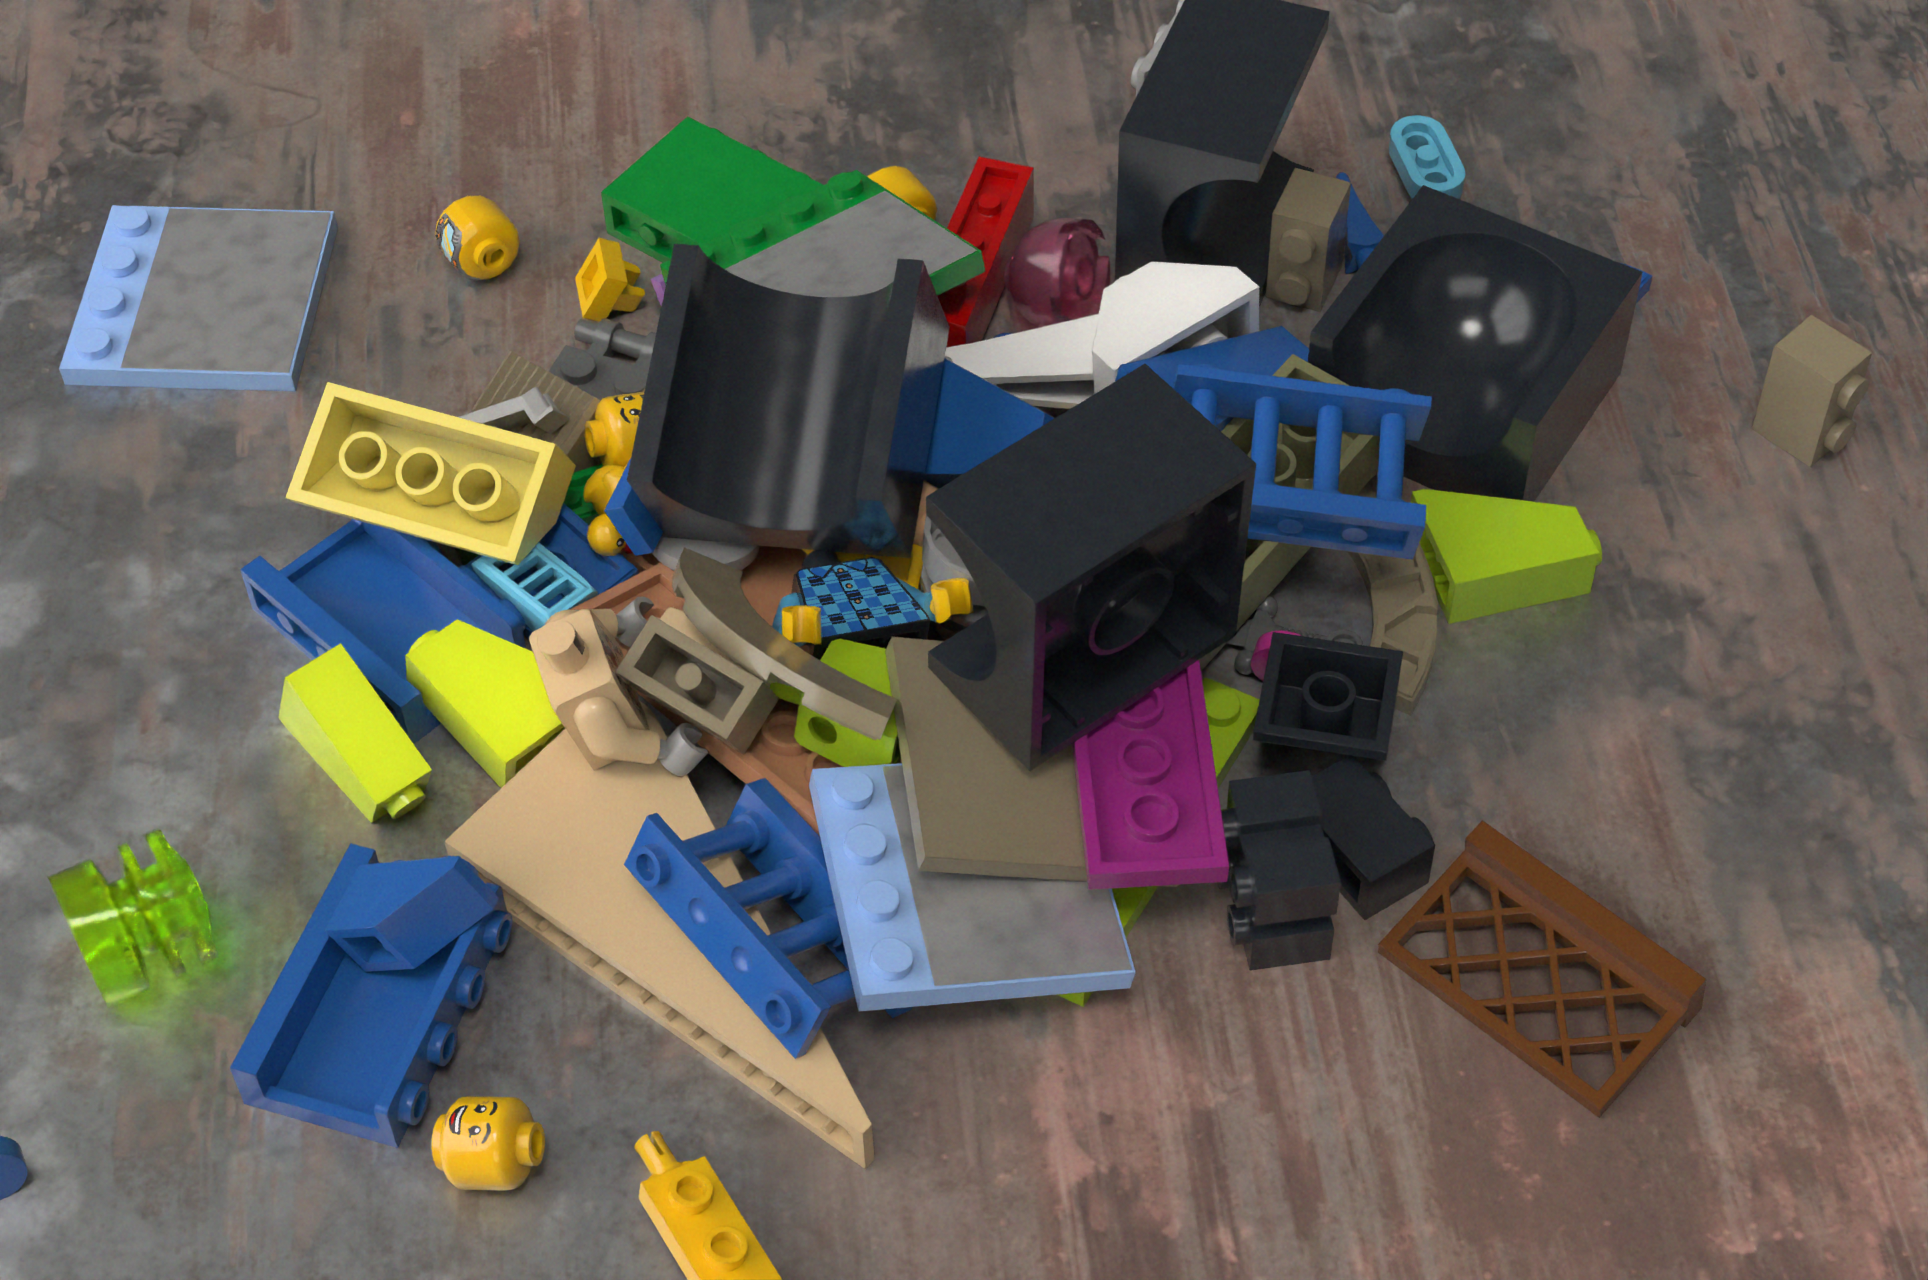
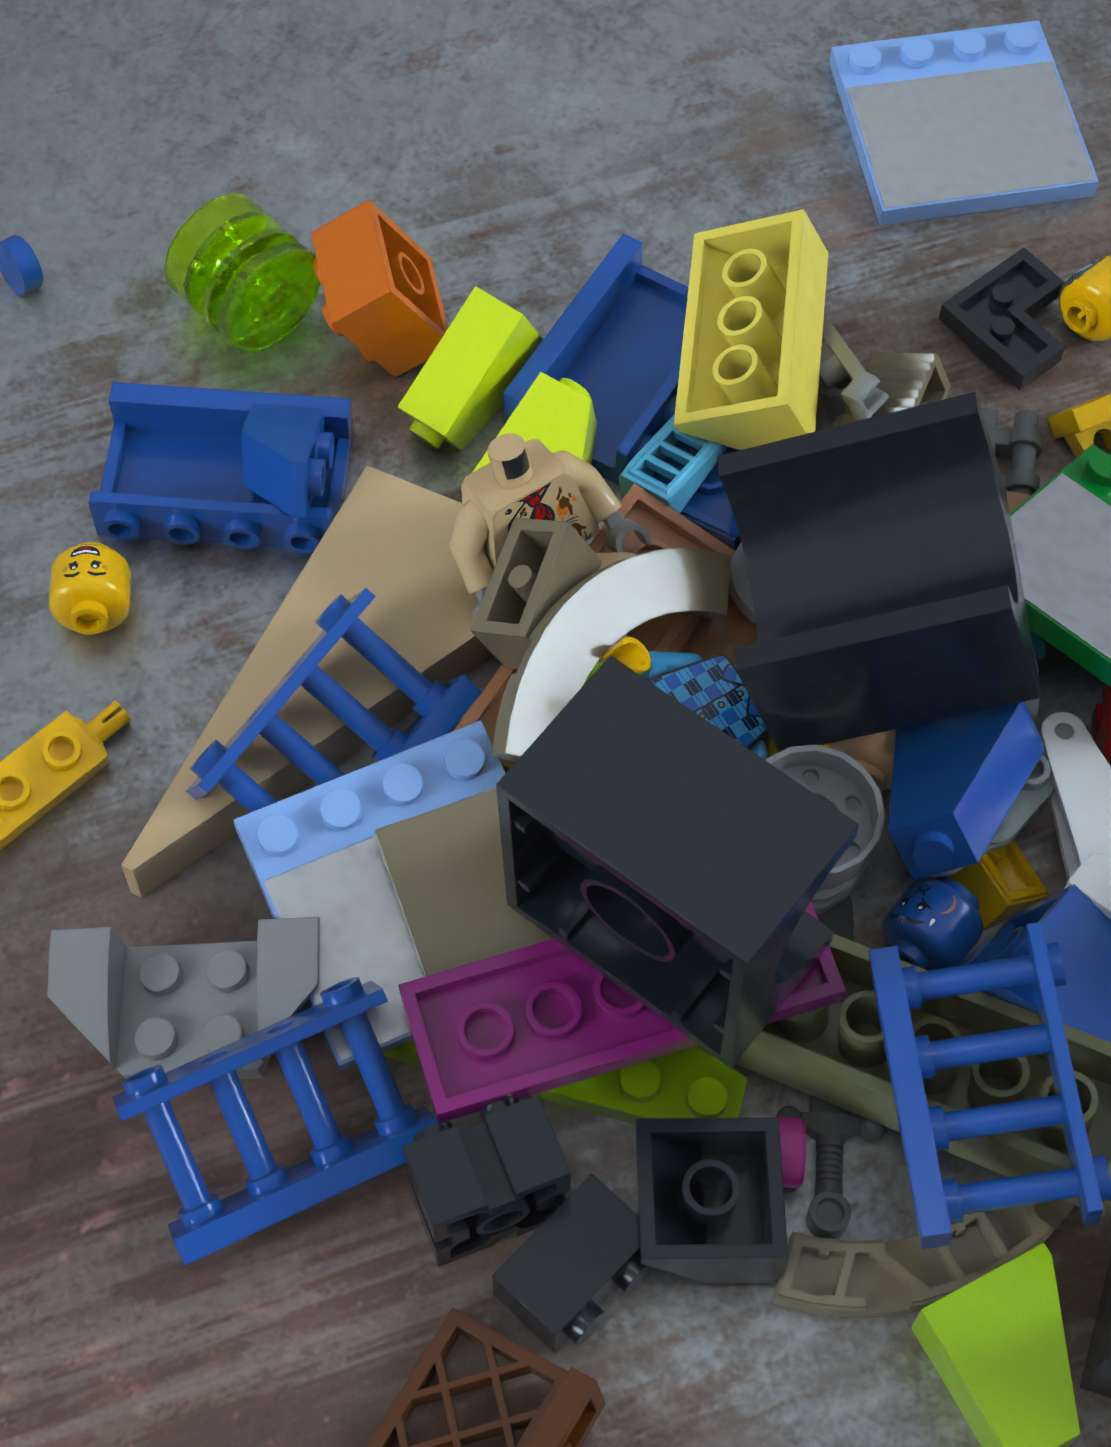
camera: 75 degrees right, 10 degrees up
none -> light grey piece [47,917,320,1079]
none -> blue fence [112,977,438,1266]
none -> orange brick [311,199,448,377]
none -> black plate [939,247,1065,391]

